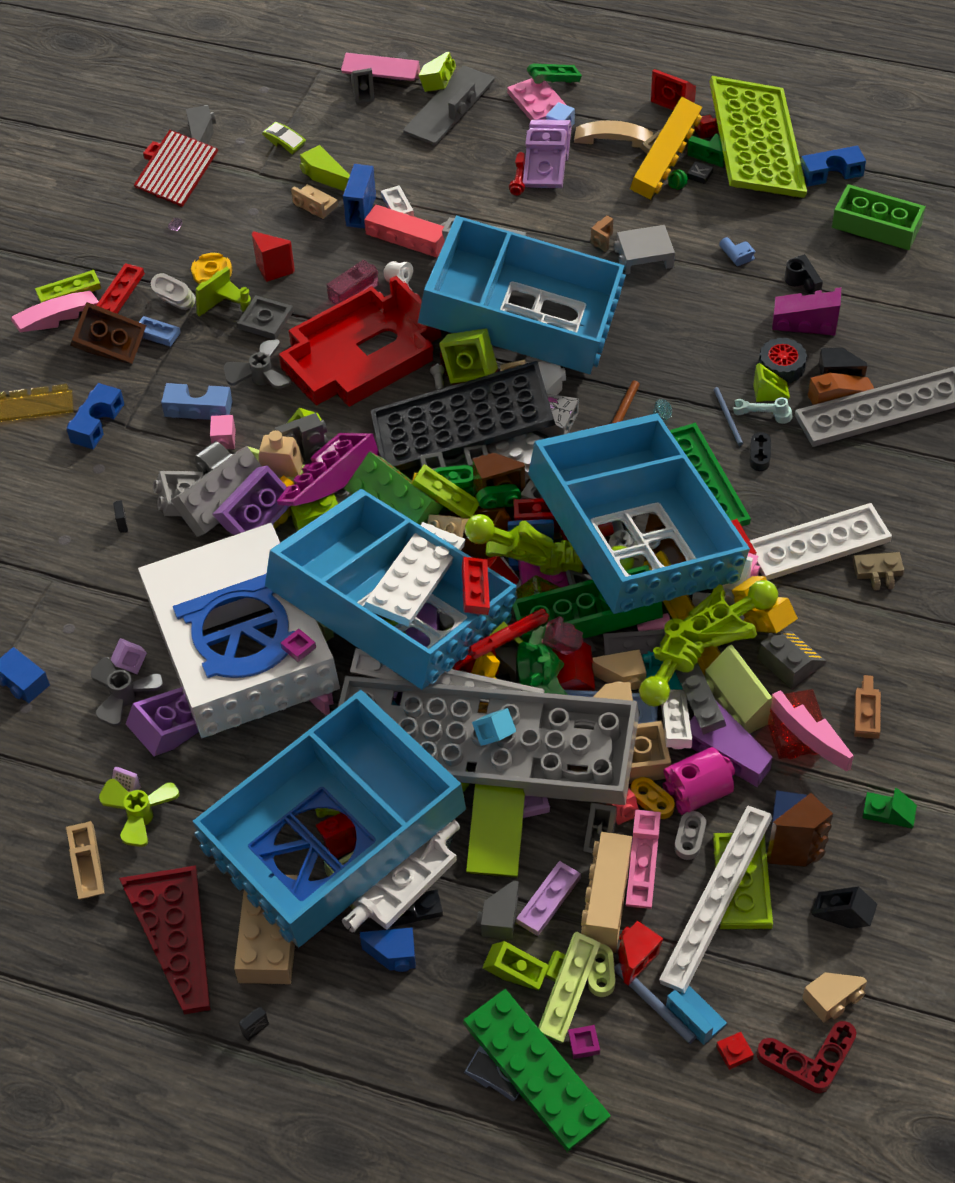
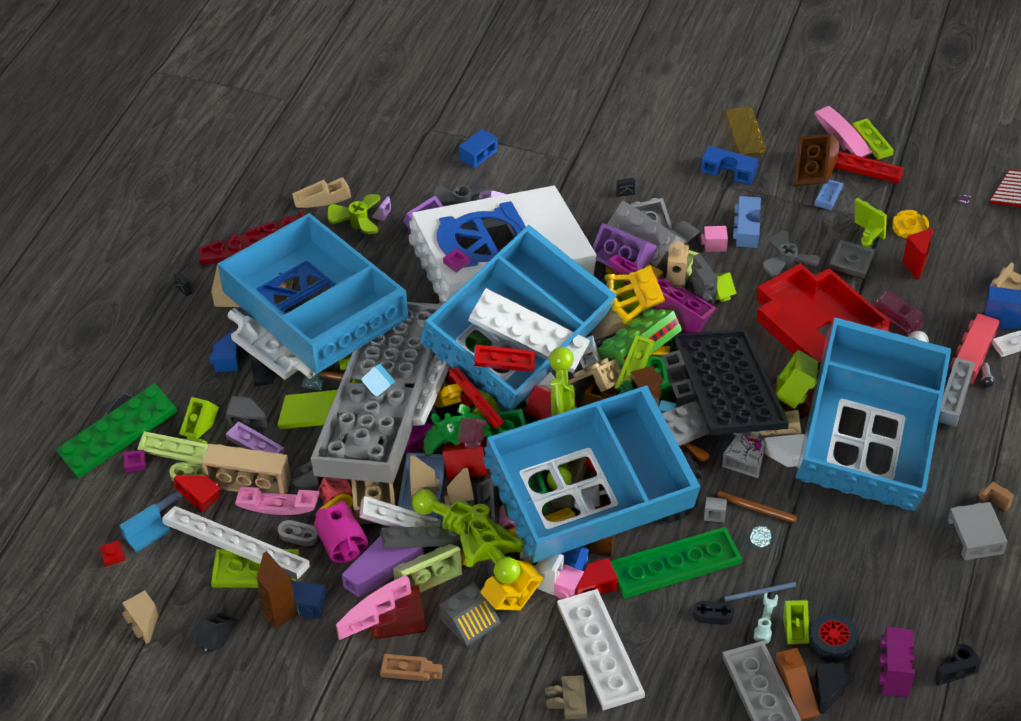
camera: 90 degrees right, 5 degrees down
white brick [151,273,195,310] -> none
medium blue piece [719,237,756,266] -> none
dark red beam [757,1021,856,1093] -> none
green slope [862,788,917,829] -> none
none -> yellow plate [605,266,665,325]

